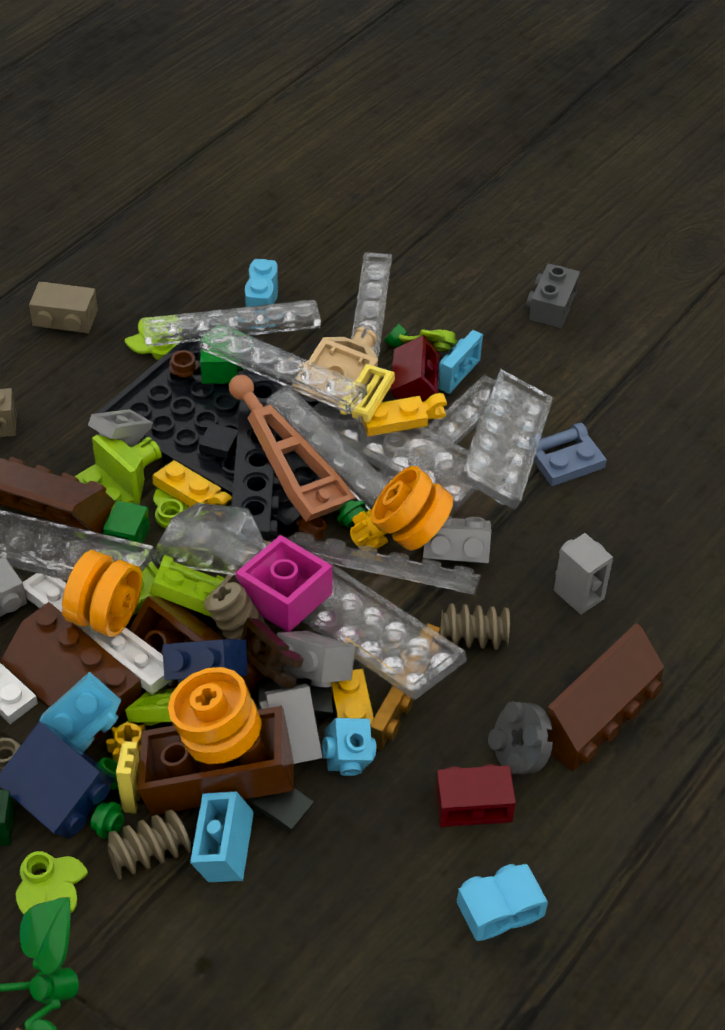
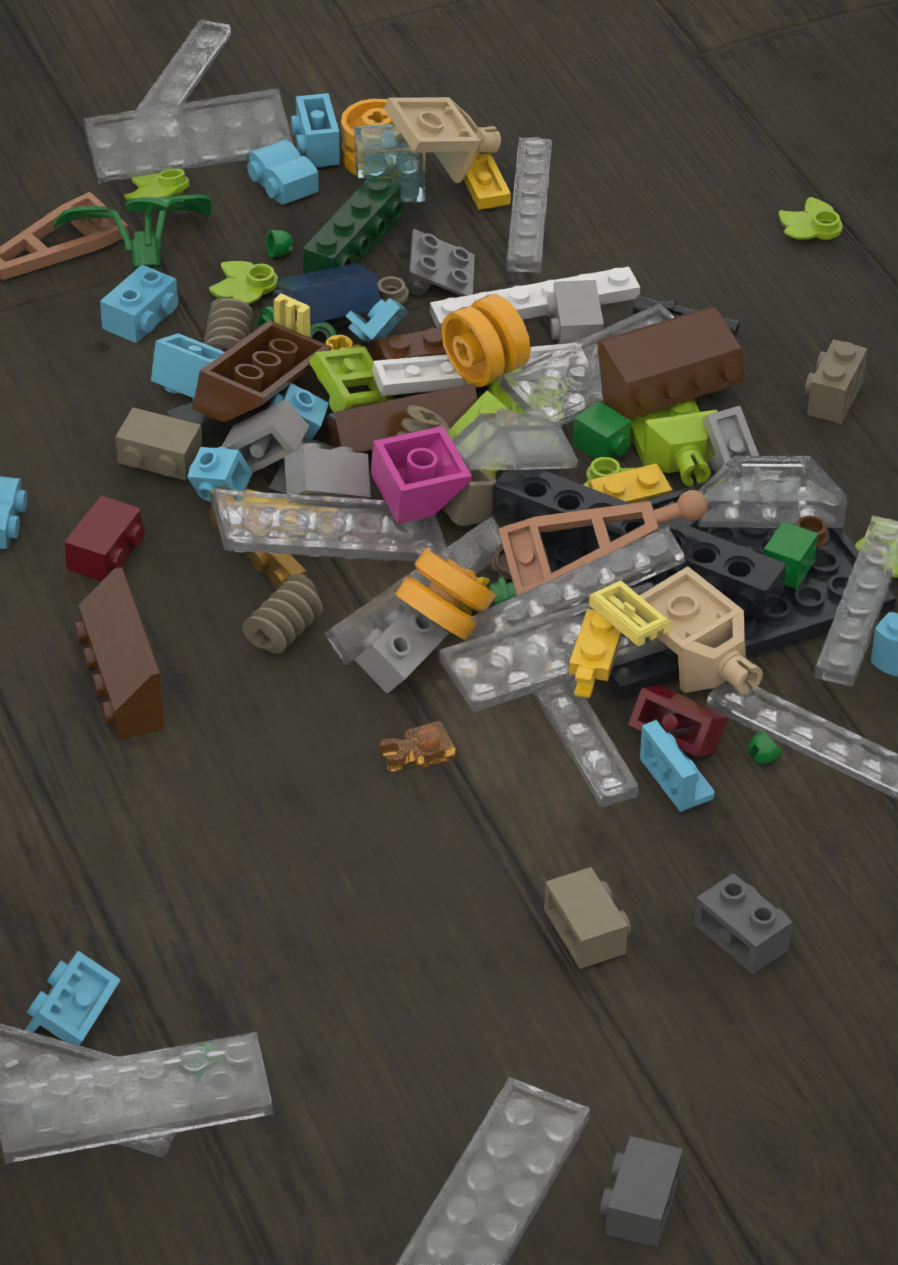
camera: 120 degrees right, 5 degrees down
dark blue brick [163,639,248,683] -> none
light orange wheel [168,667,262,764] -> none
clear plate [200,323,367,414] -> none
dark brown hinge [240,618,304,688] -> none
lime plate [399,329,457,352] -> none
clear plate [458,369,553,510] -> none
dark grey plate [488,701,553,775] -> none
sand blue plate [525,422,607,487] -> none
light grey brick [554,533,613,615] -> none
none -> medium azure brick [100,265,178,343]
none -> dark tan brick [115,408,203,480]
none -> clear orange plate [379,720,455,771]
none -> dark tan brick [544,867,631,969]
none -> clear wedge [698,456,847,528]

